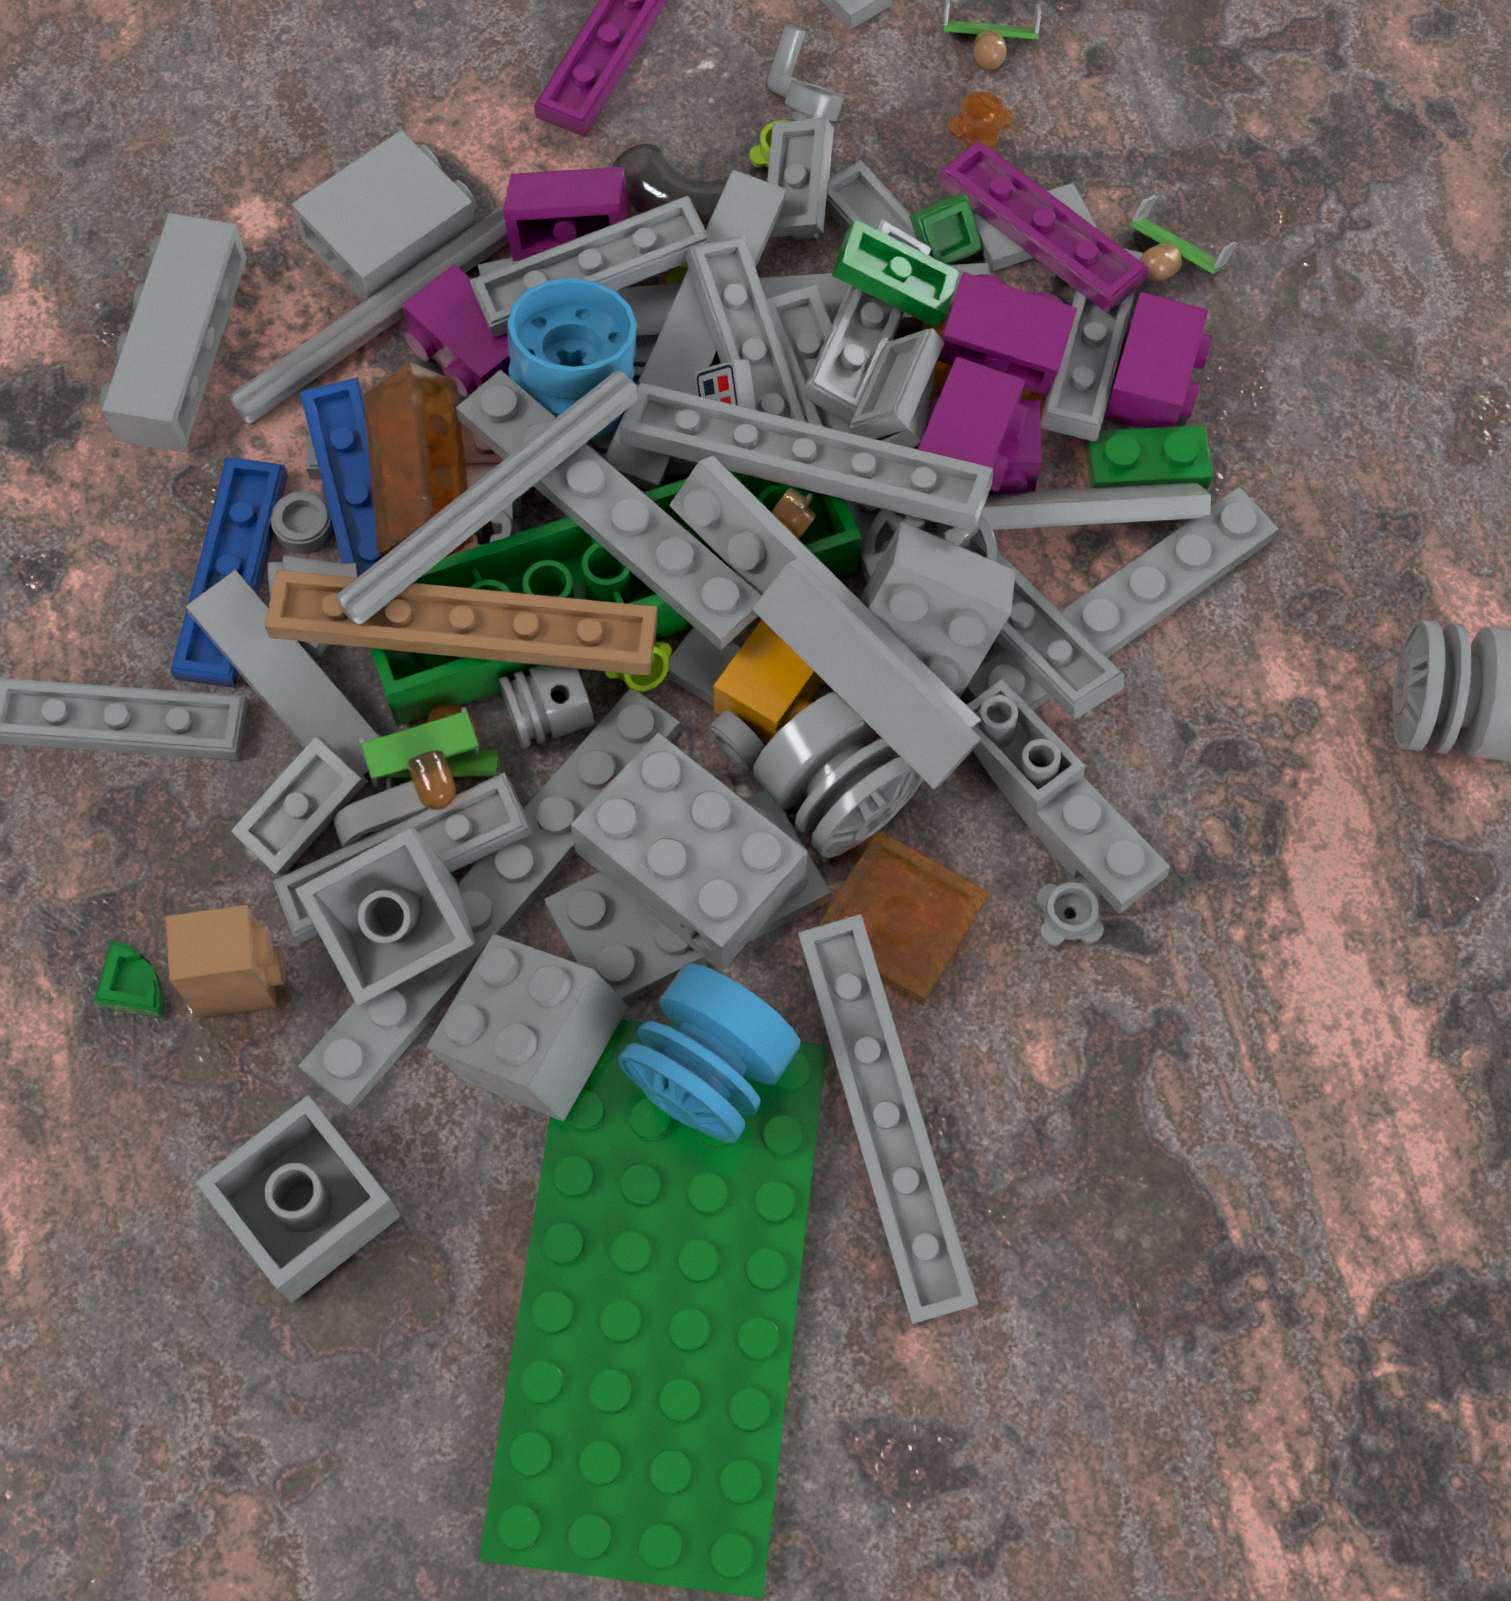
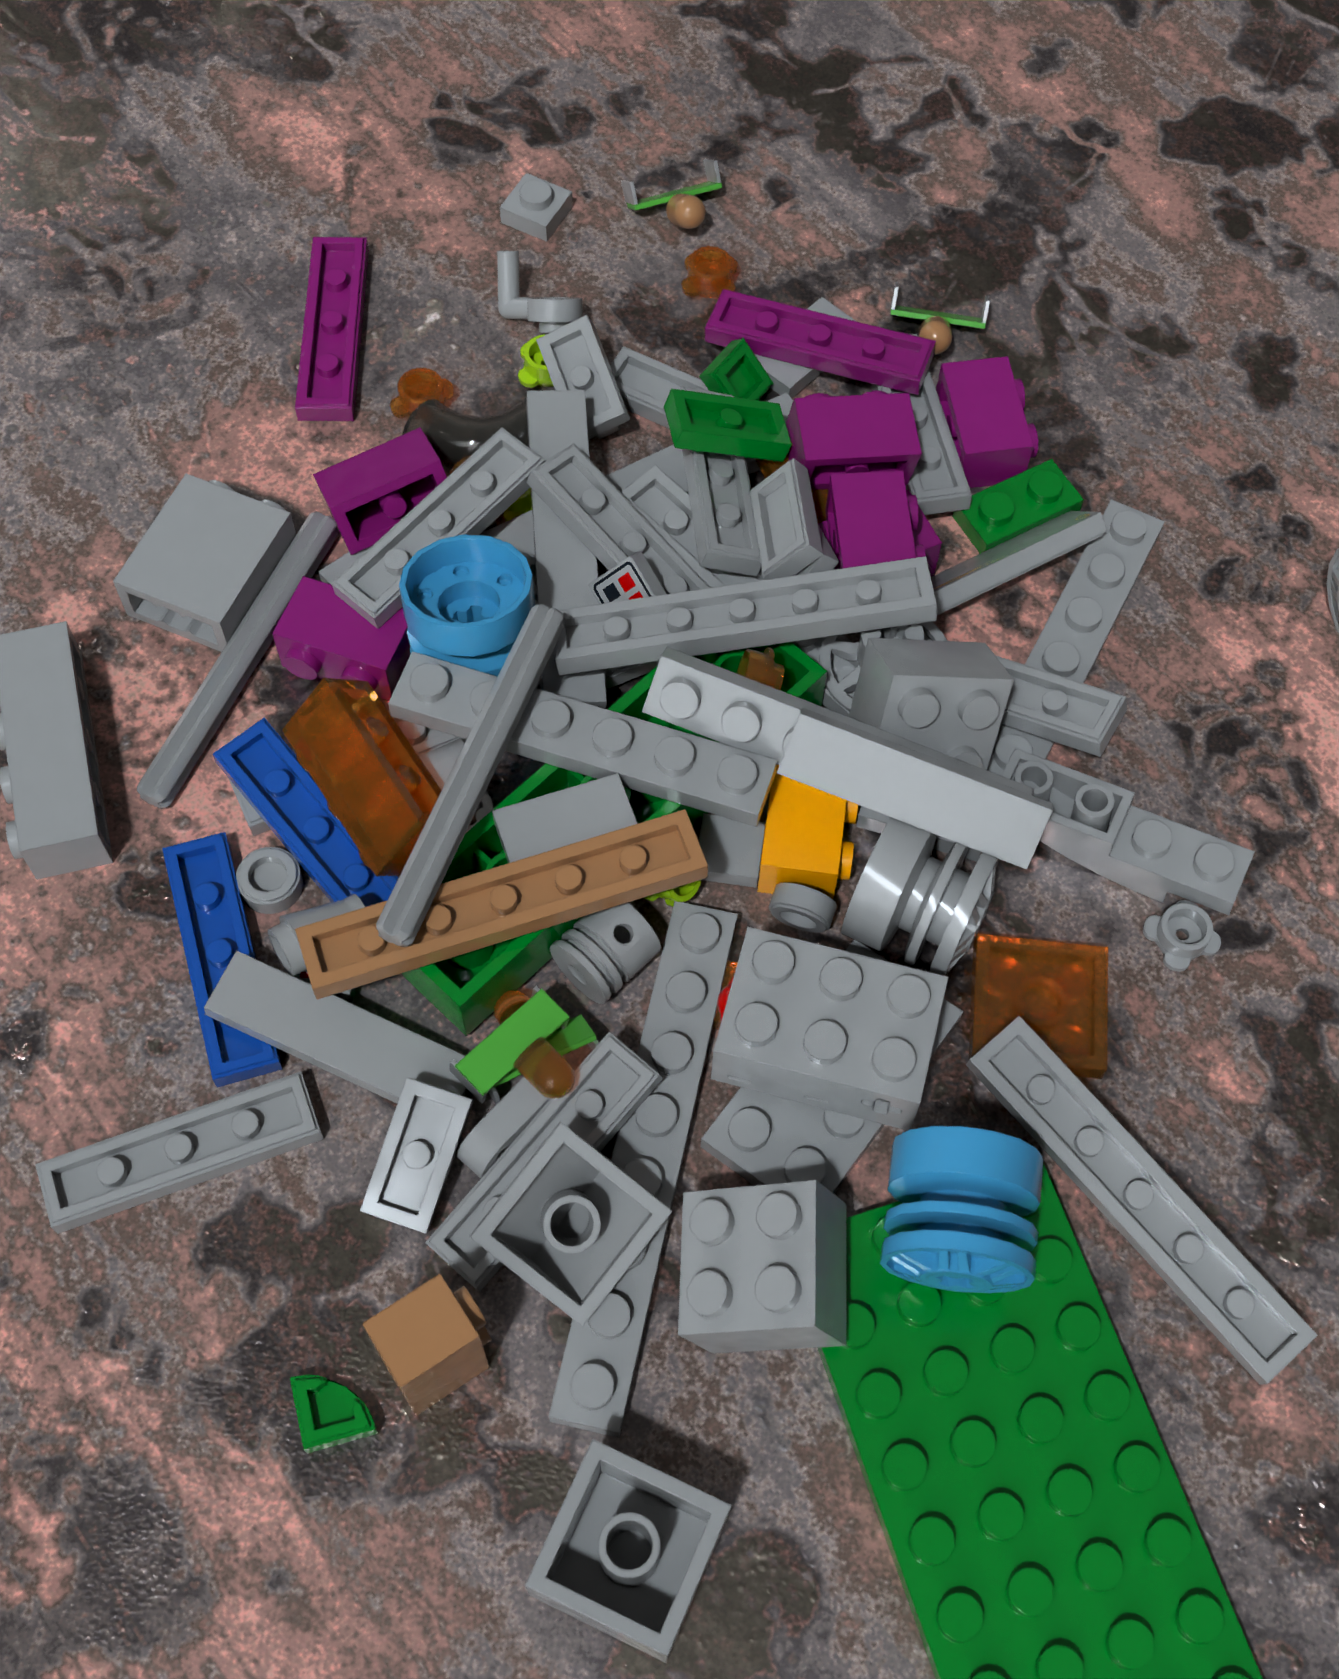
camera: 25 degrees left, 5 degrees down
none -> clear orange plate [390,368,454,425]
none -> light grey tile [492,773,637,863]

